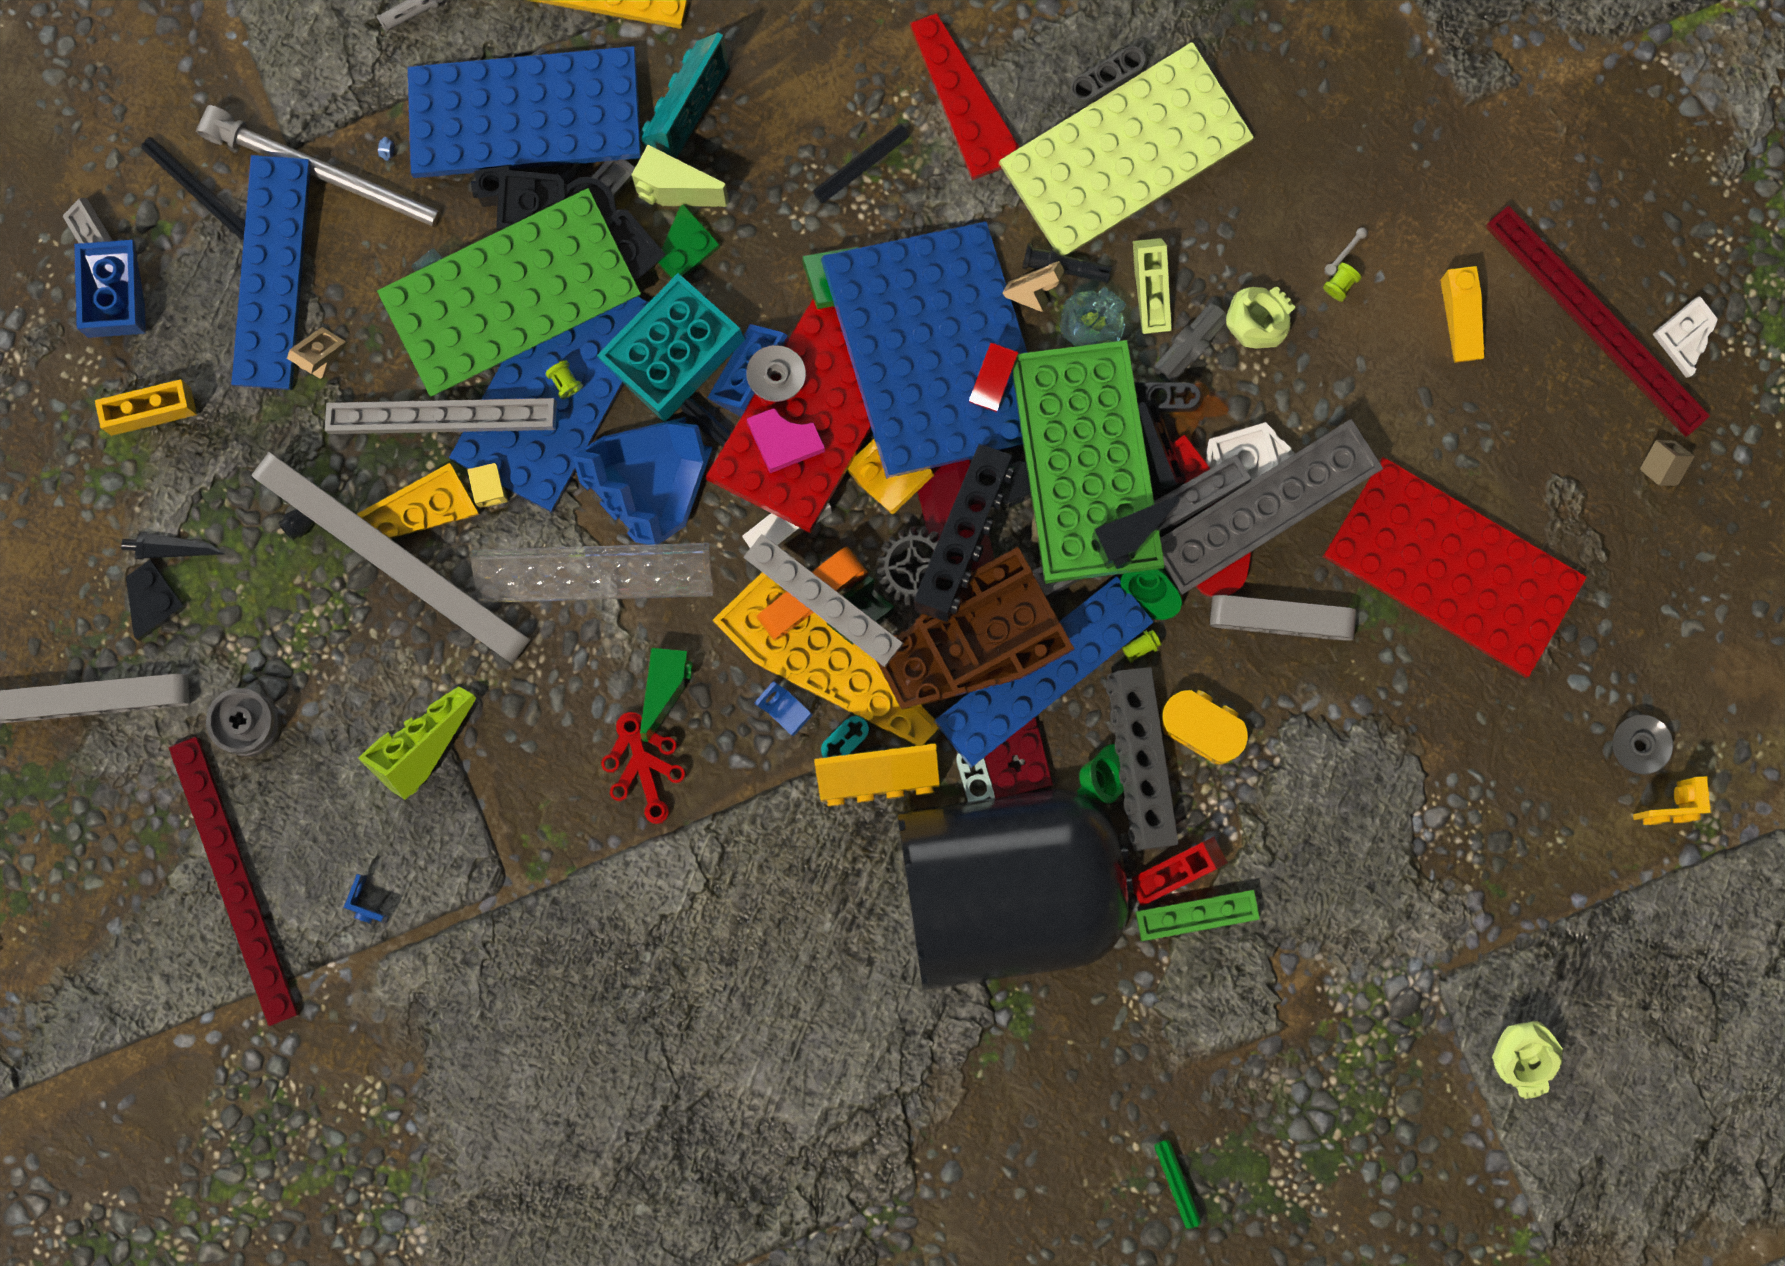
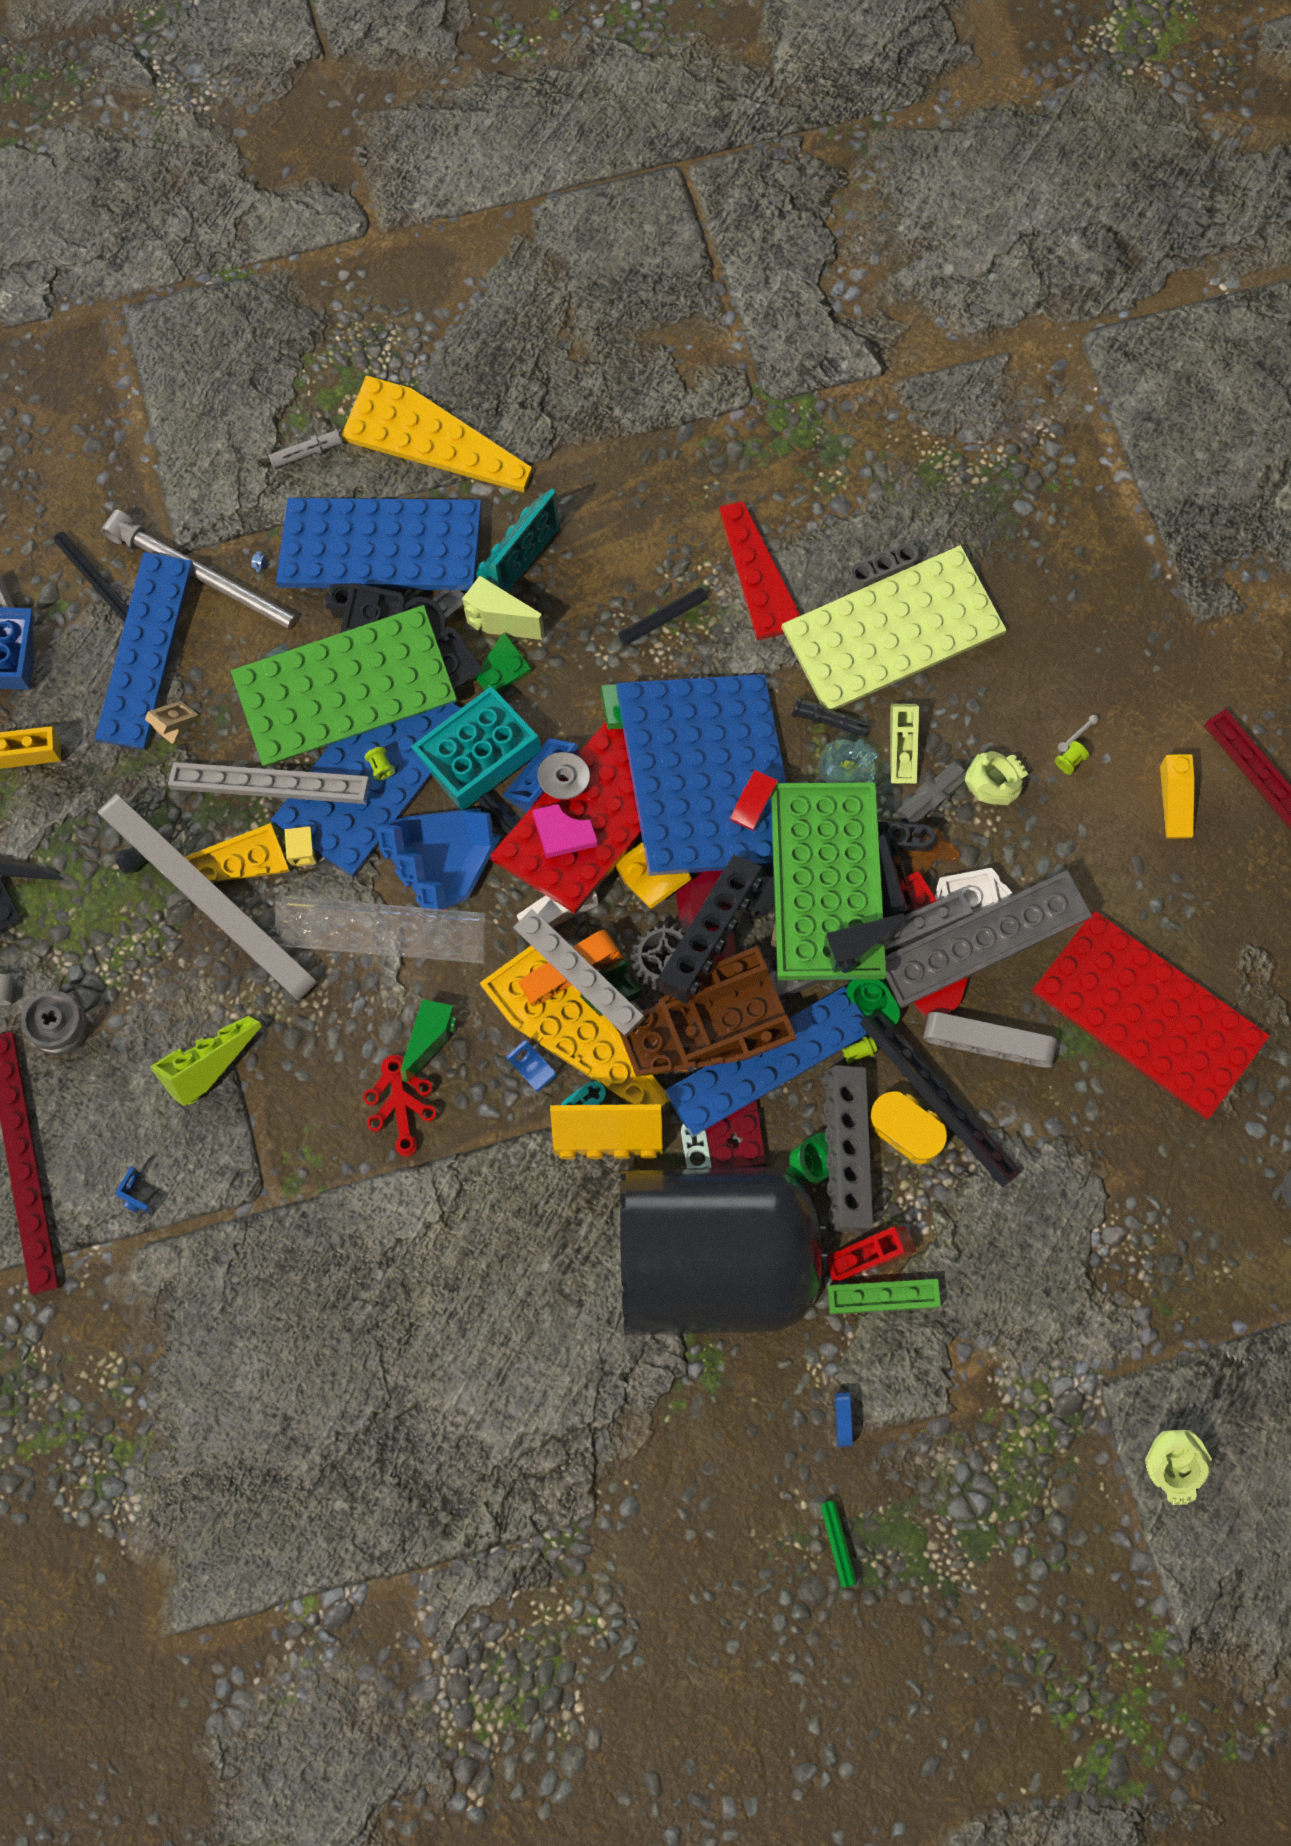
camera: 10 degrees right, 10 degrees down
tan slope [1003,261,1064,312] -> none
none -> blue beam [835,1392,852,1447]
none -> black plate [859,1009,1022,1188]

